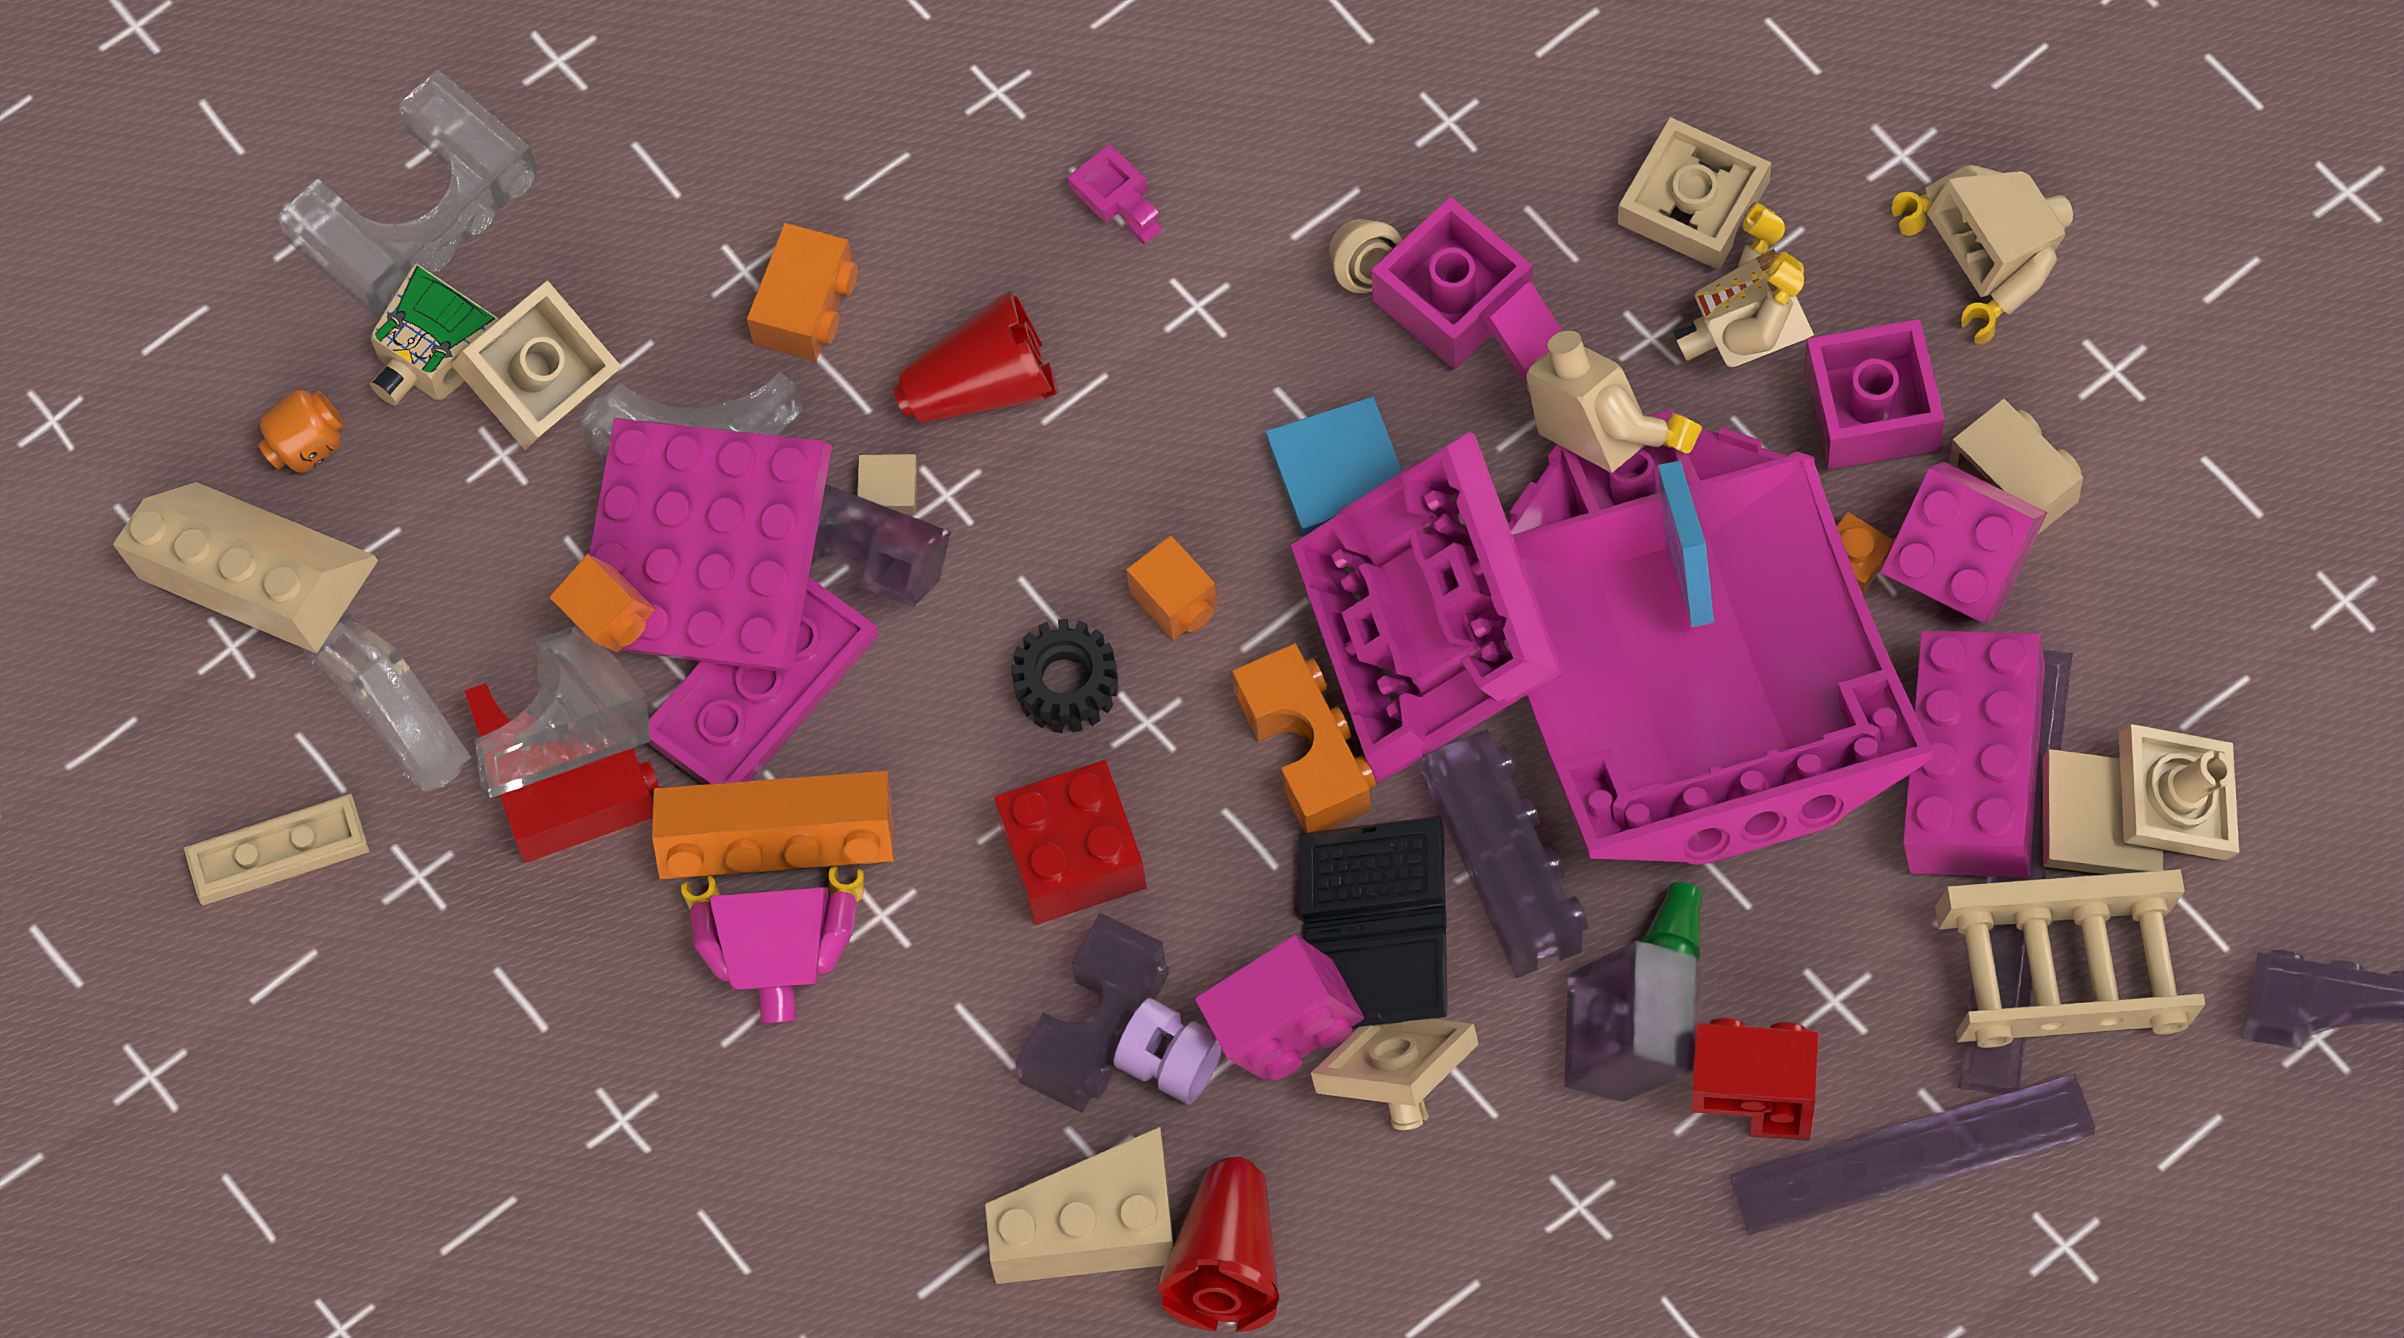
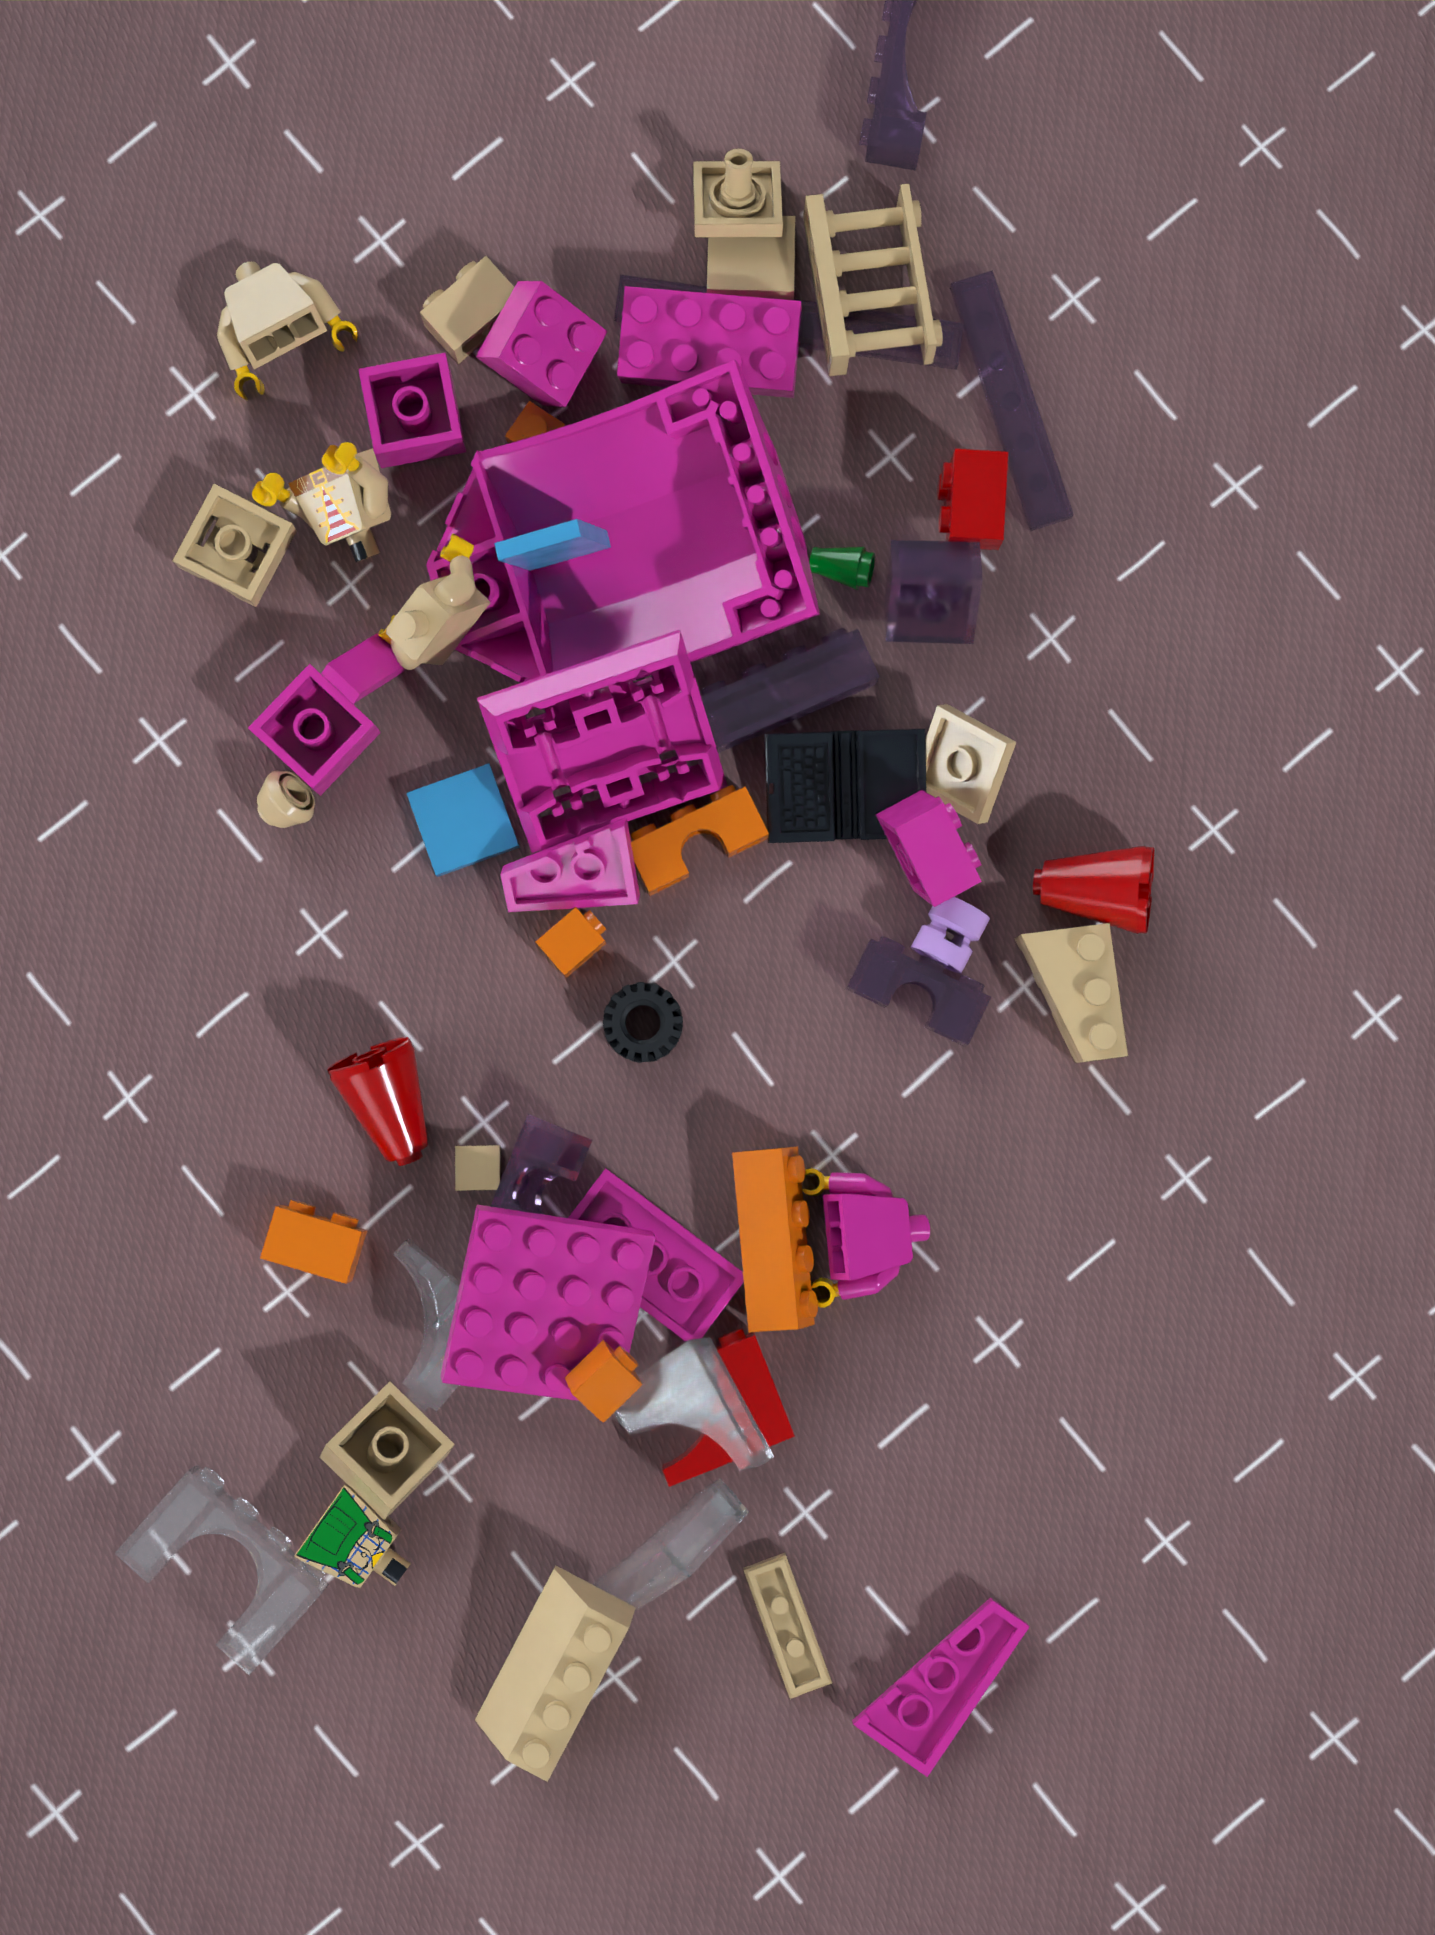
camera: 105 degrees left, 20 degrees up
orange head [258,389,345,474] -> none
red brick [994,759,1147,926] -> none
dark pink plate [1067,144,1162,244] -> none
none -> dark pink wing [500,818,640,913]
none -> dark pink wing [852,1597,1030,1777]

